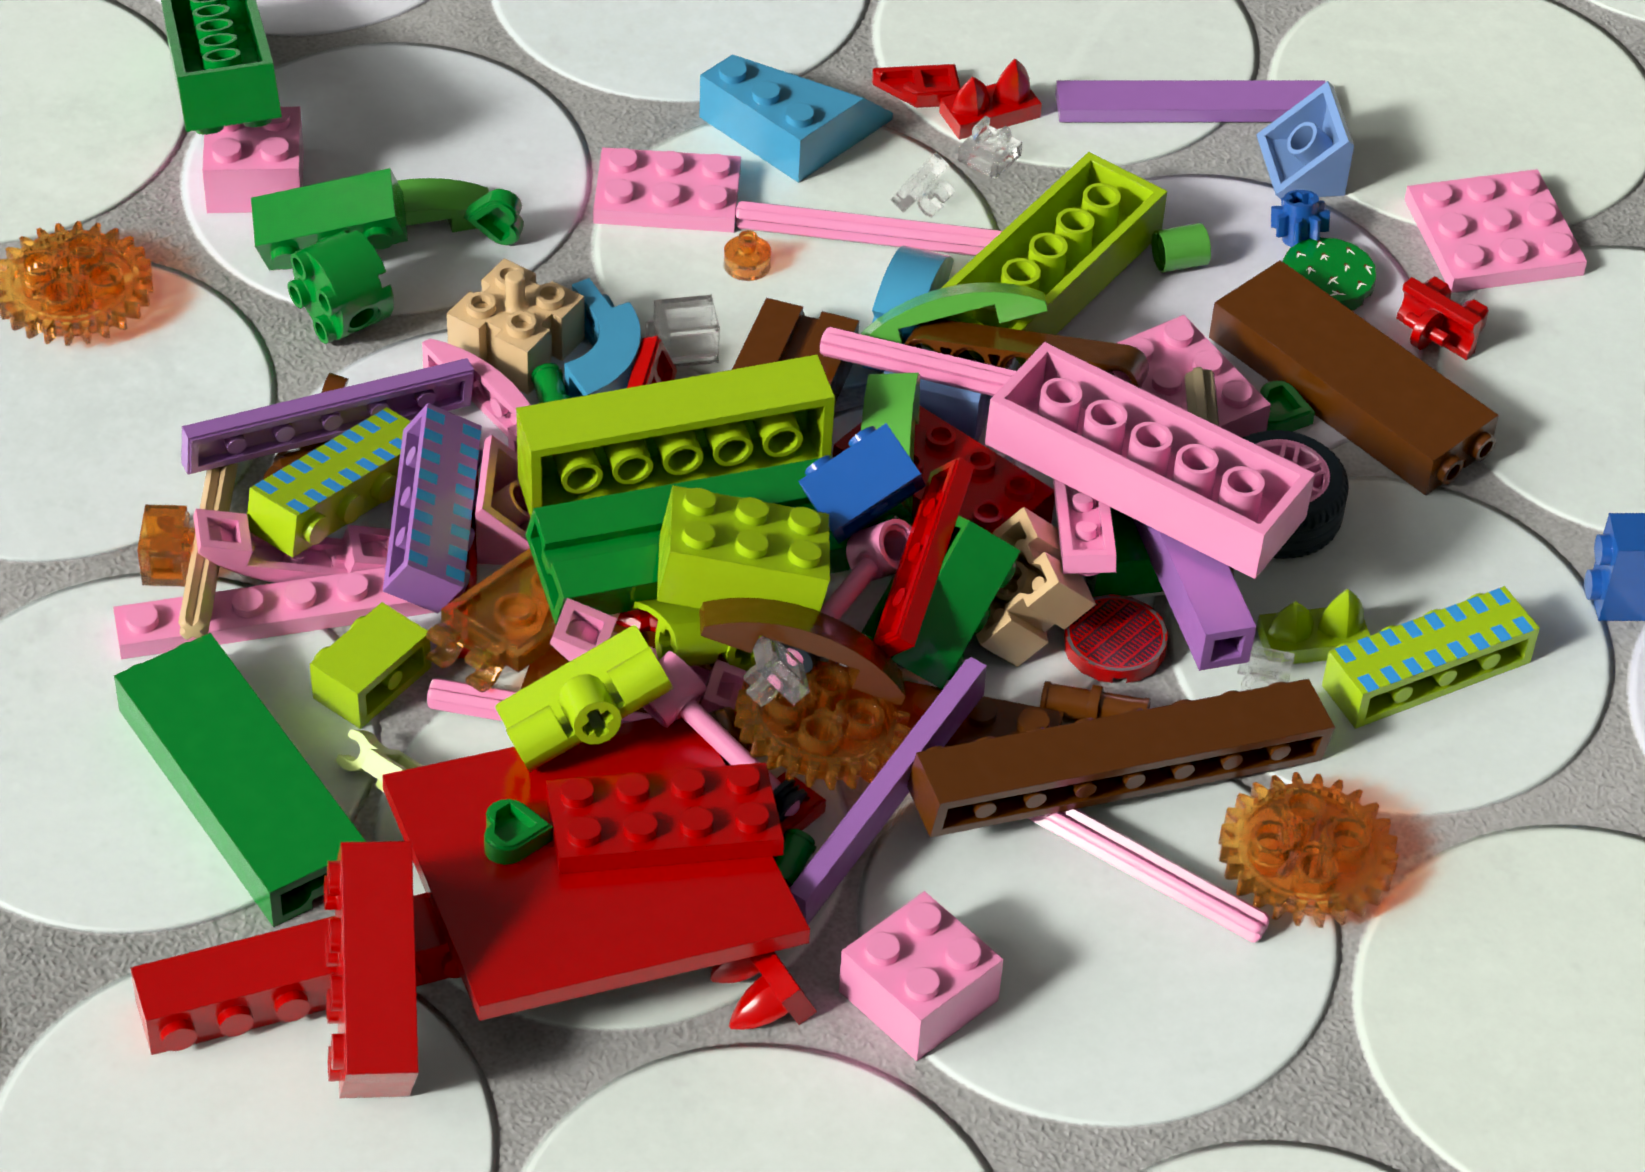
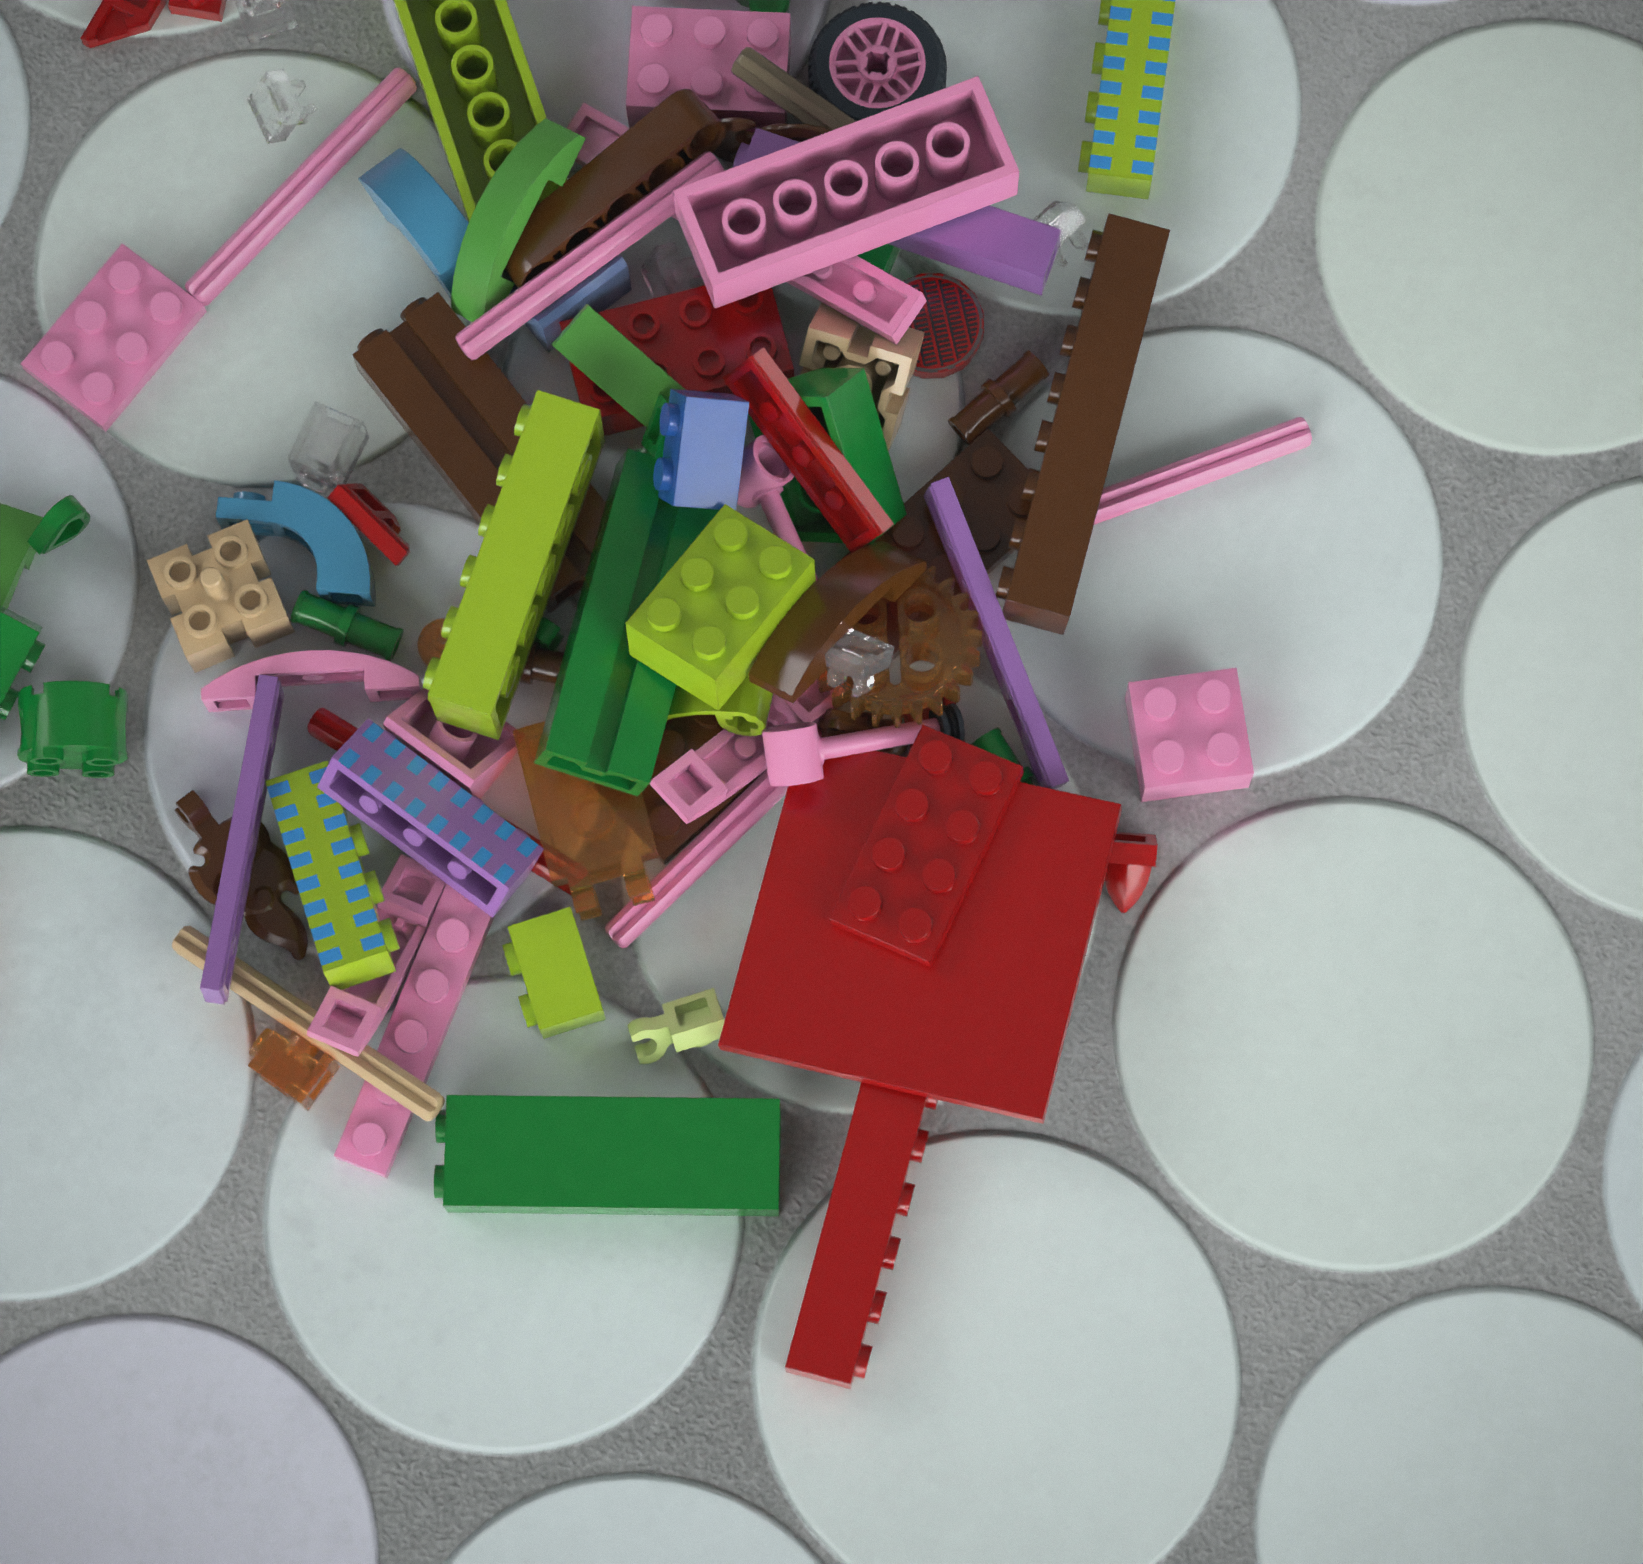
camera: 50 degrees left, 30 degrees up
red brick [324,841,419,1098] -> none
green tile [484,799,553,865] -> none
lime panel [495,625,674,772] -> none
dark azure wedge [699,54,893,183] -> none
clear orange tile [723,230,771,281] -> none
clear orange gear [1218,772,1399,928] -> none
lime tile [1256,589,1370,667] -> none

